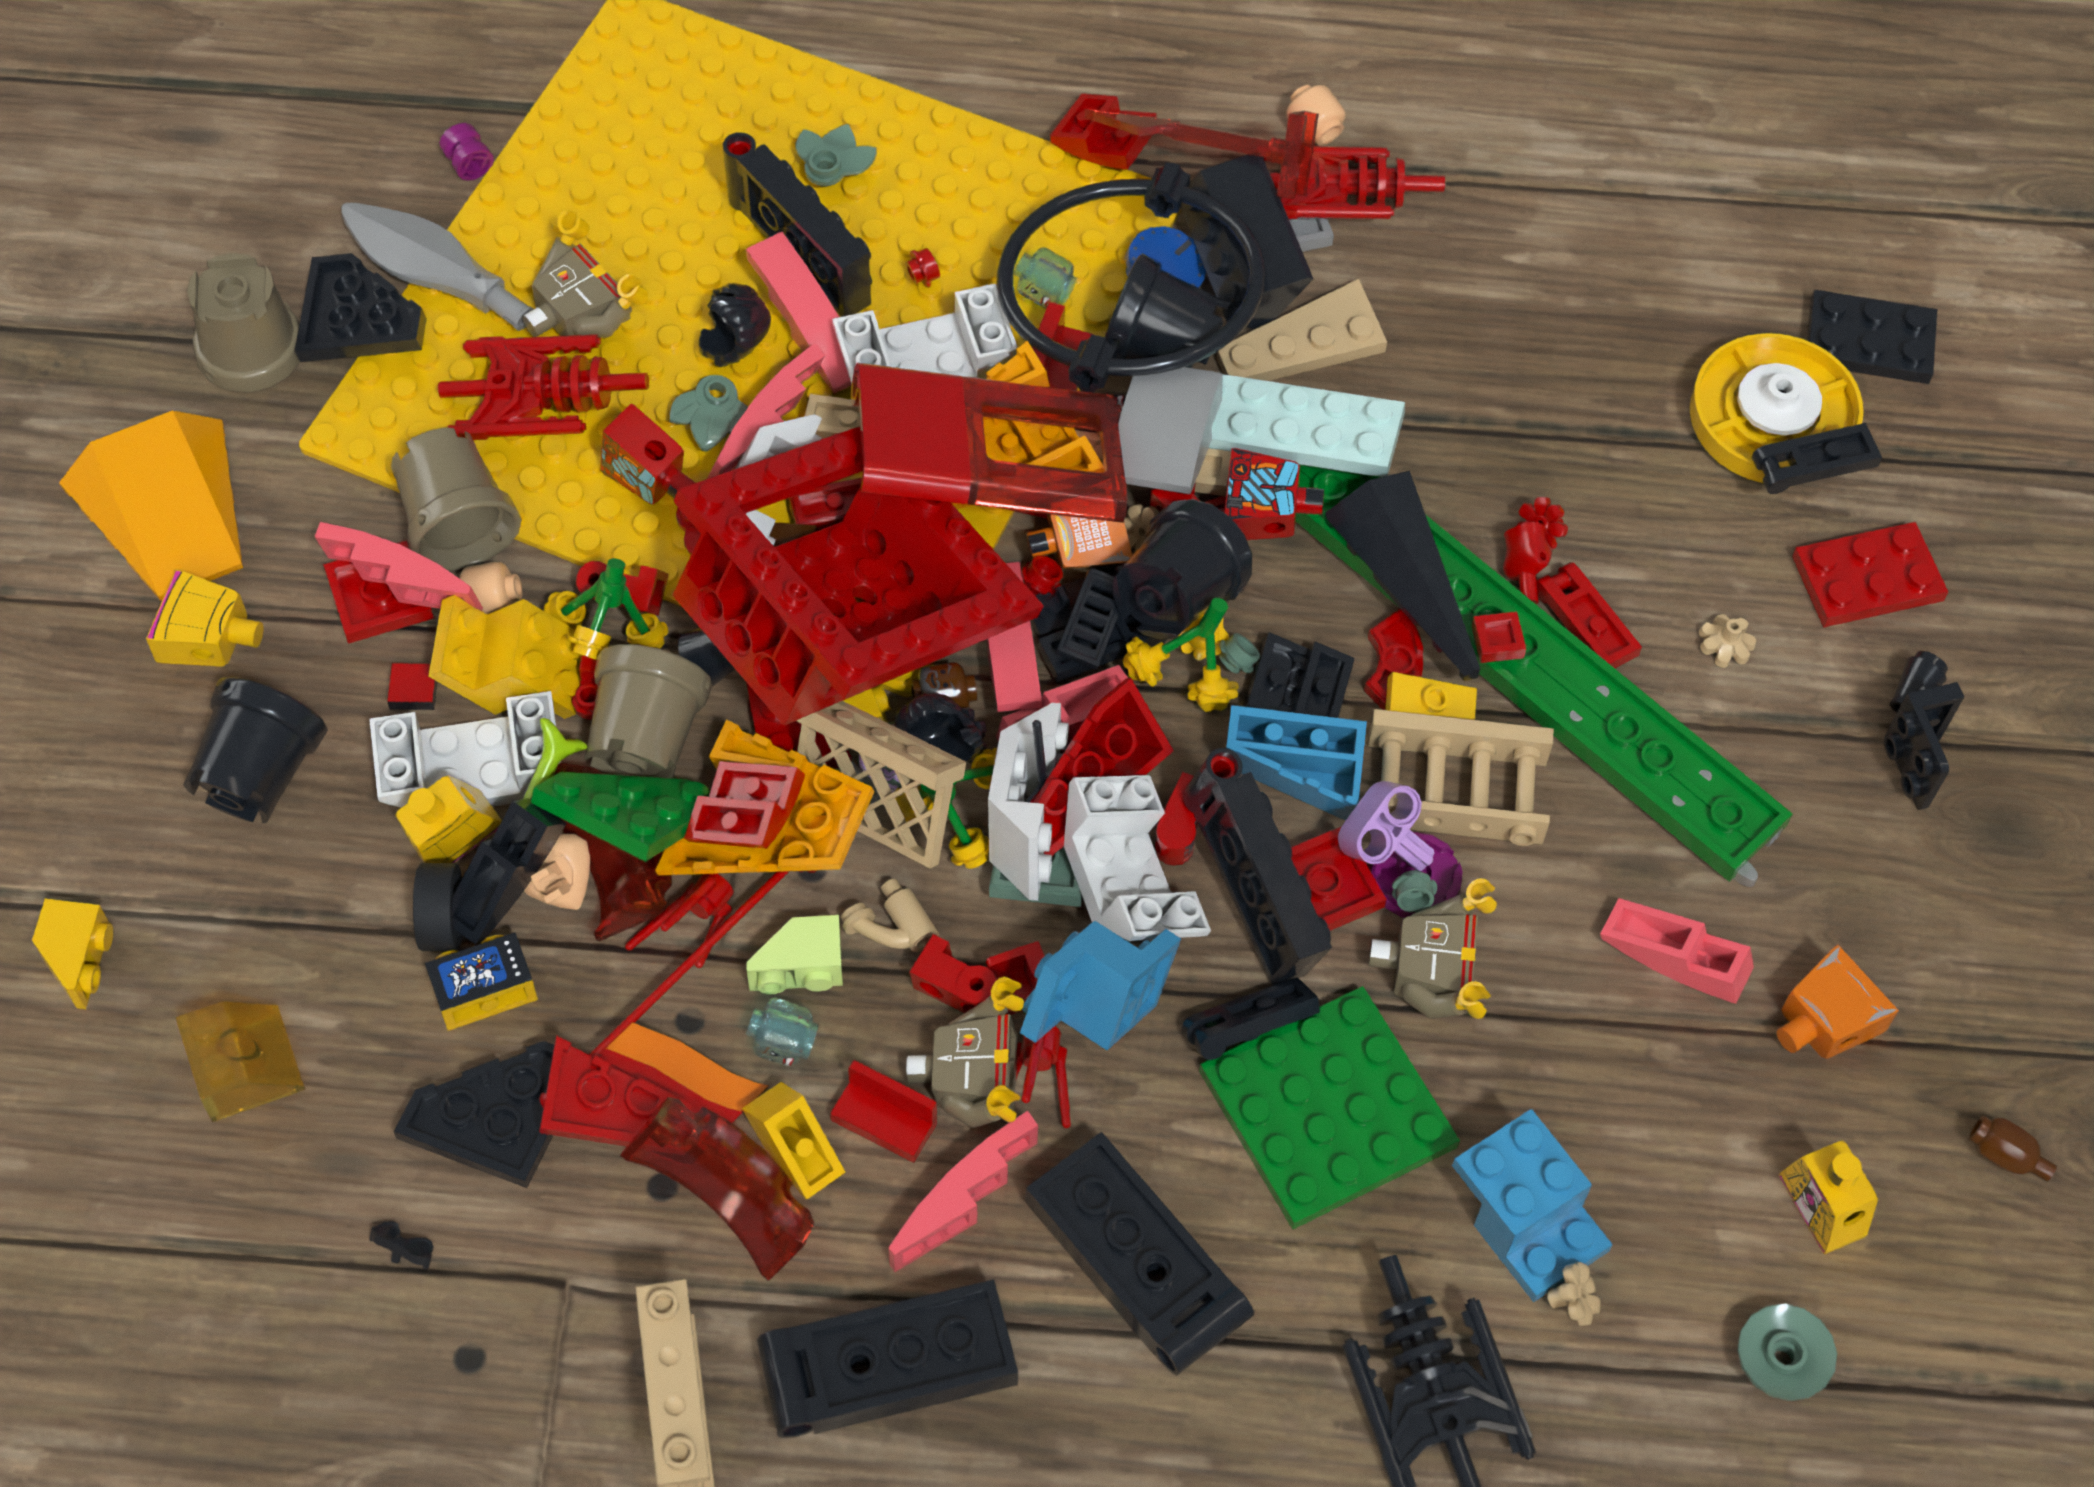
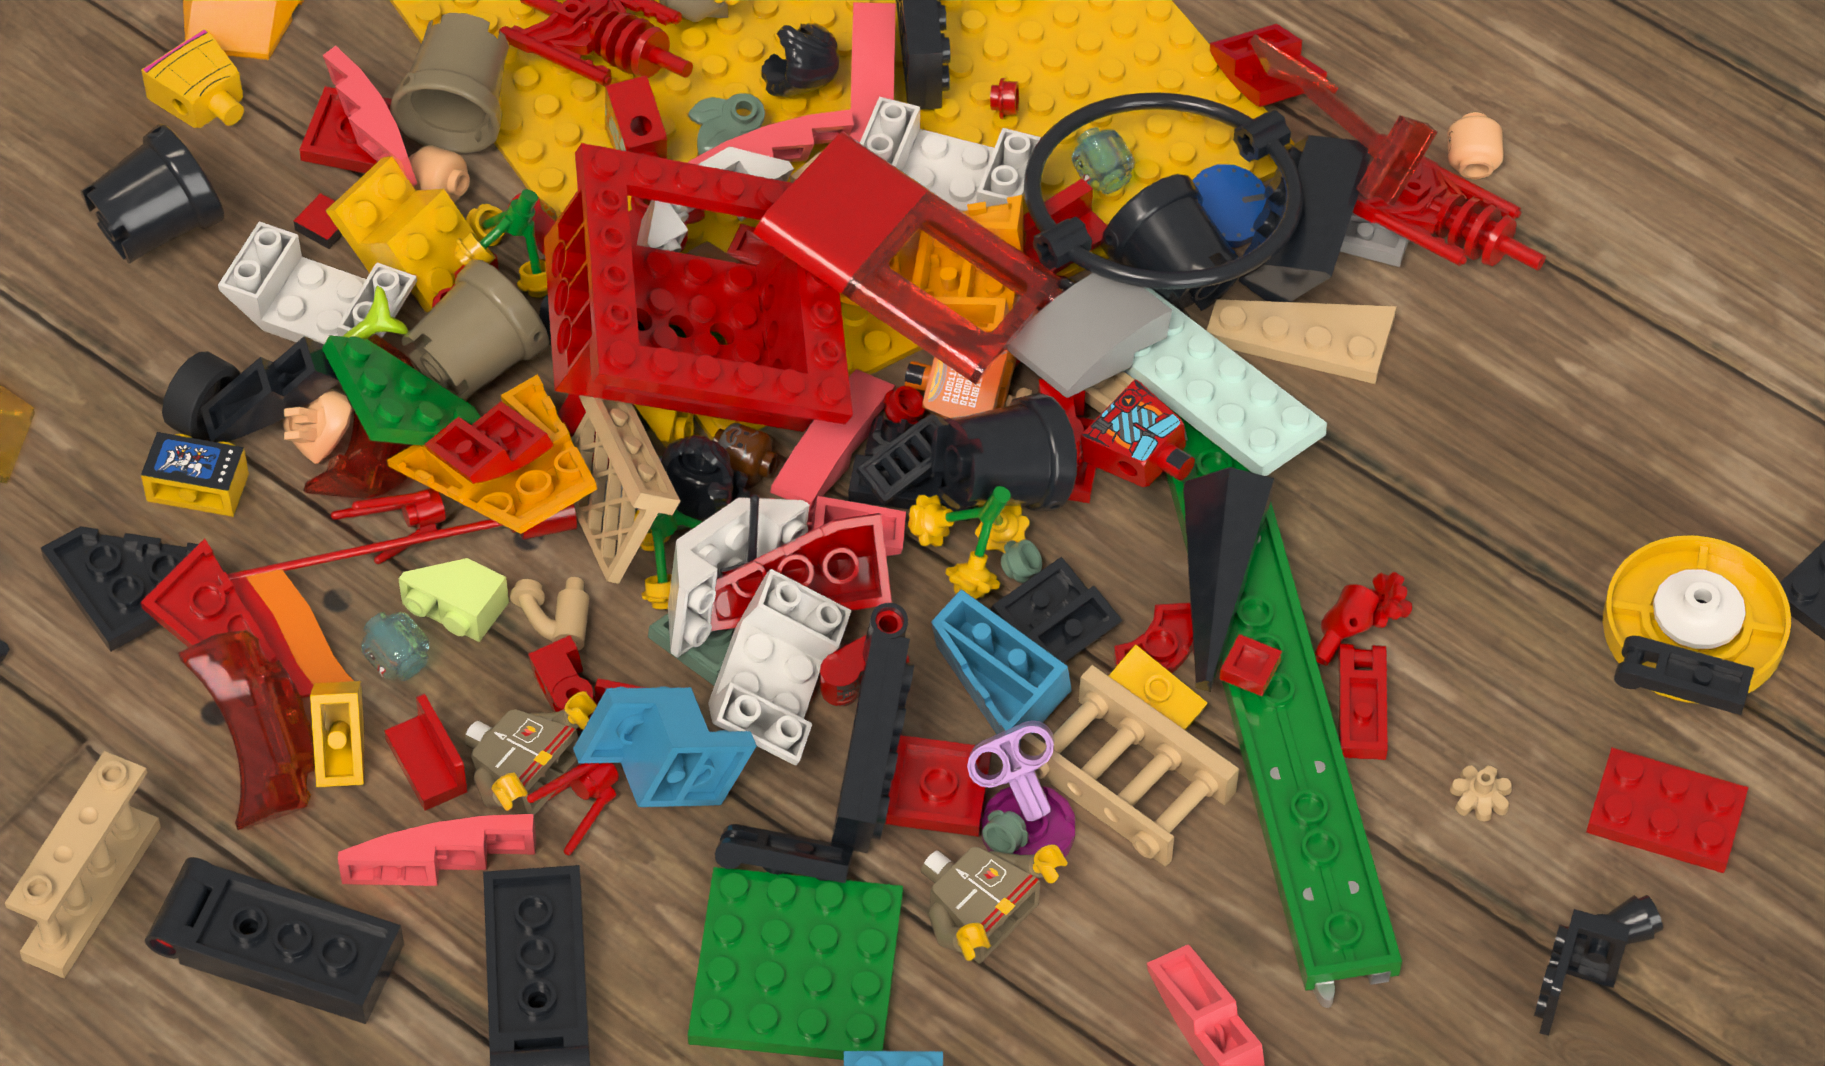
camera: 35 degrees right, 5 degrees down
yellow torso [395,775,502,863] -> none

